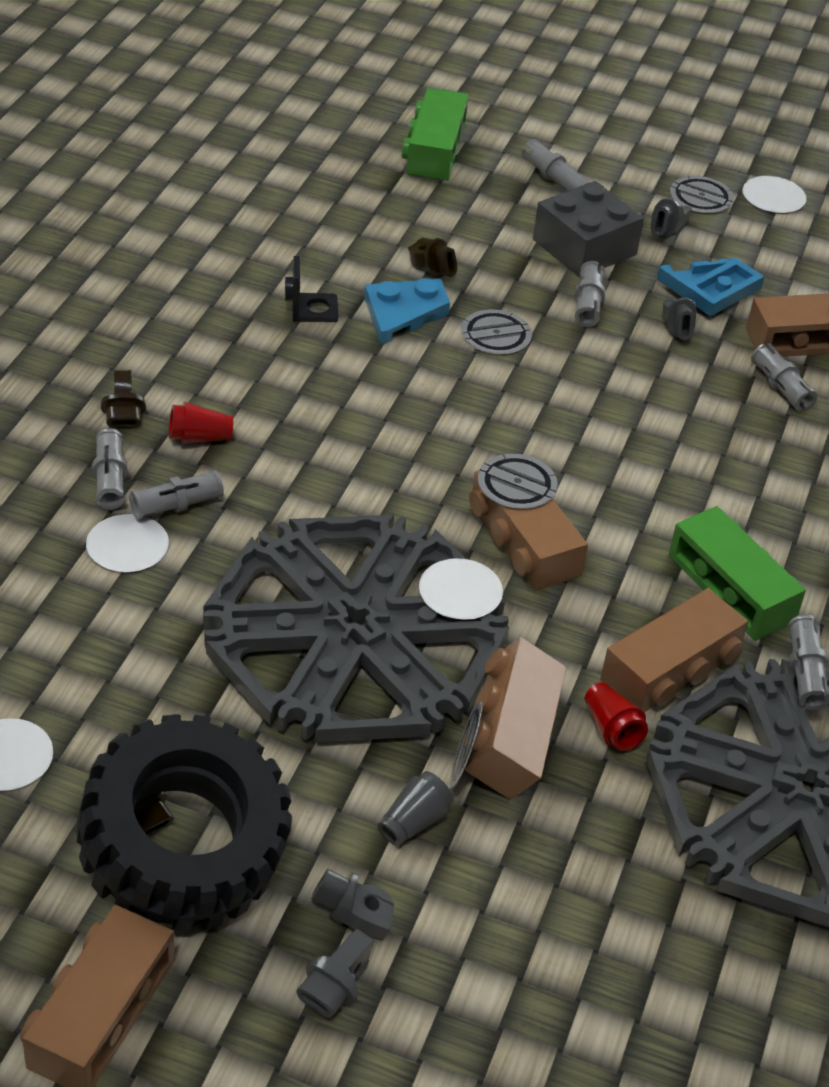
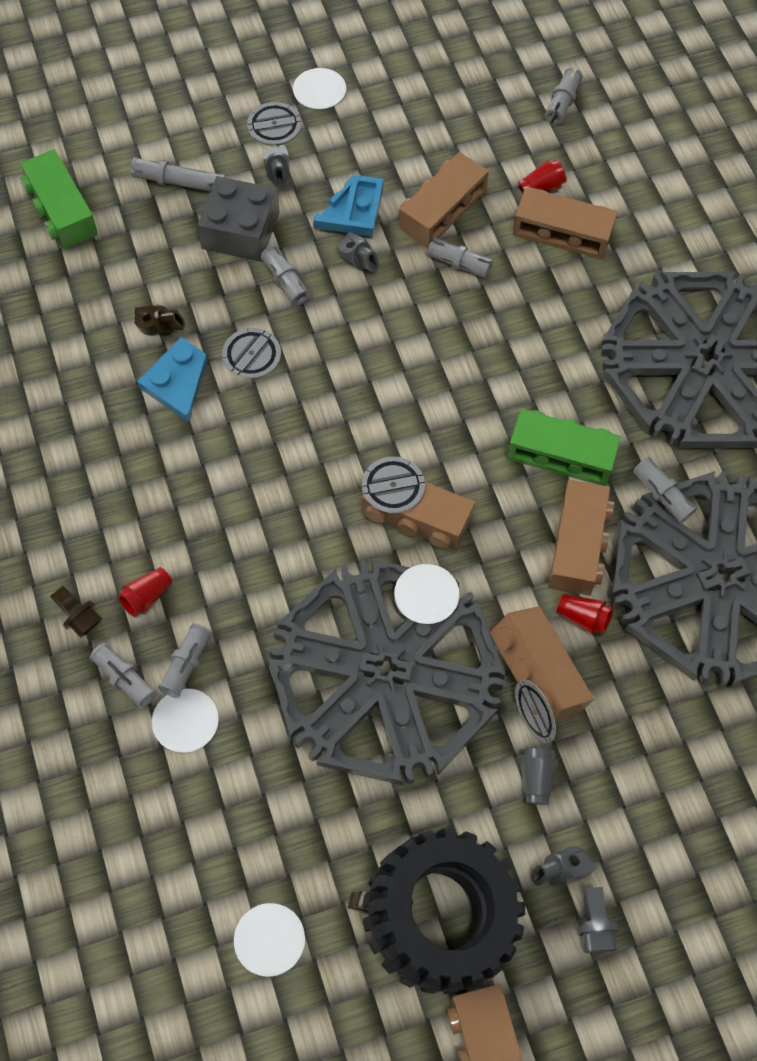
camera: 35 degrees left, 20 degrees up
black bracket [285,256,338,322] -> none

